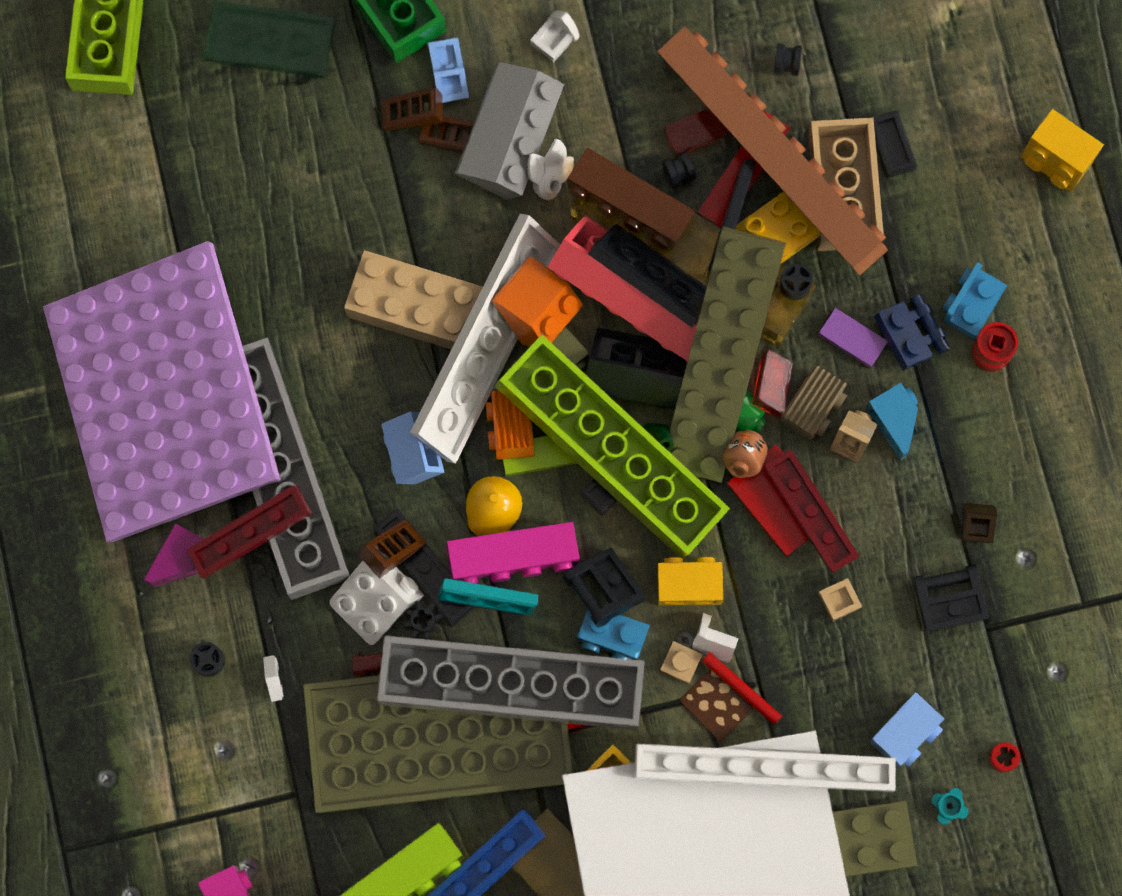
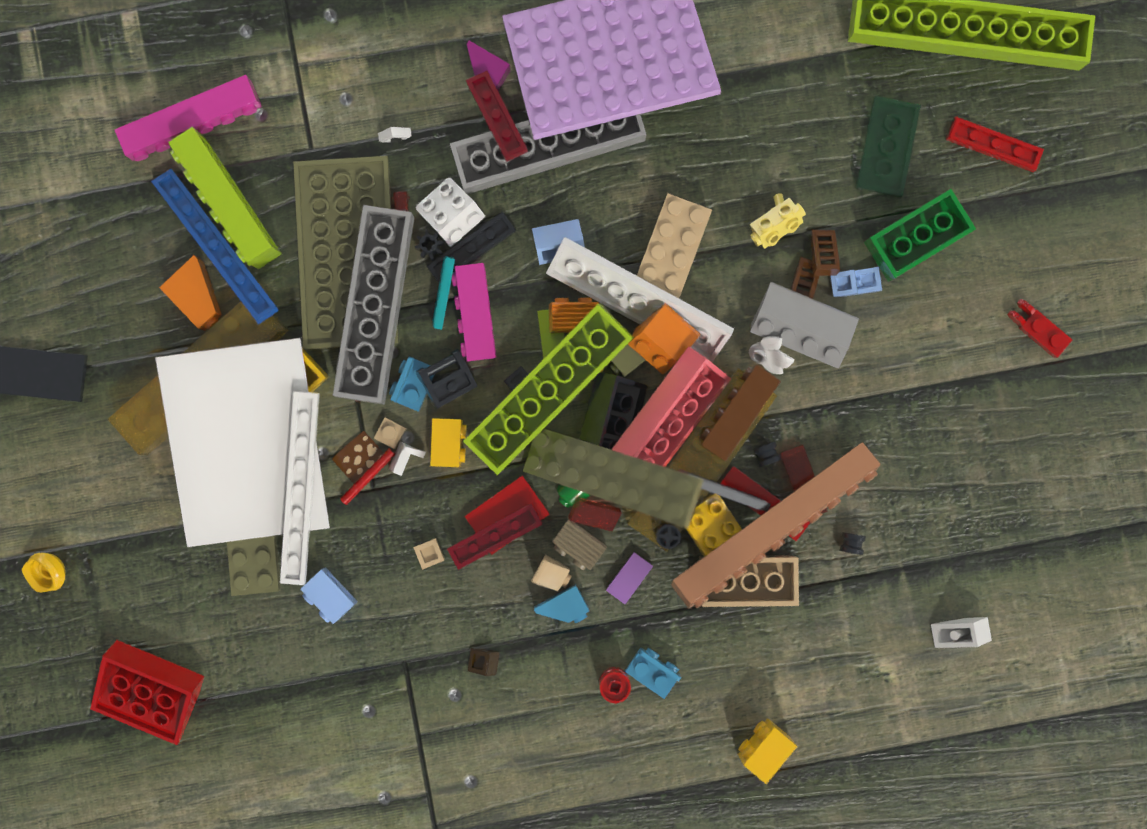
camera: 90 degrees right, 10 degrees up
black wheel [190,642,225,677] -> none
reddish brown slope [358,520,426,579] -> none
yellow hat [466,476,522,536] -> none
white tile [530,11,580,63] -> none
black tile [588,224,707,327] -> none
dark green arm [643,423,674,451] -> none
nougat head [722,430,768,478] -> none
black tile [873,110,917,178] -> none
dark blue plate [874,294,950,371] -> none
black plate [912,564,990,633] -> none
teal plate [931,788,968,825] -> none
red bush [989,742,1021,773] -> none
none -> light yellow brick [750,194,806,249]

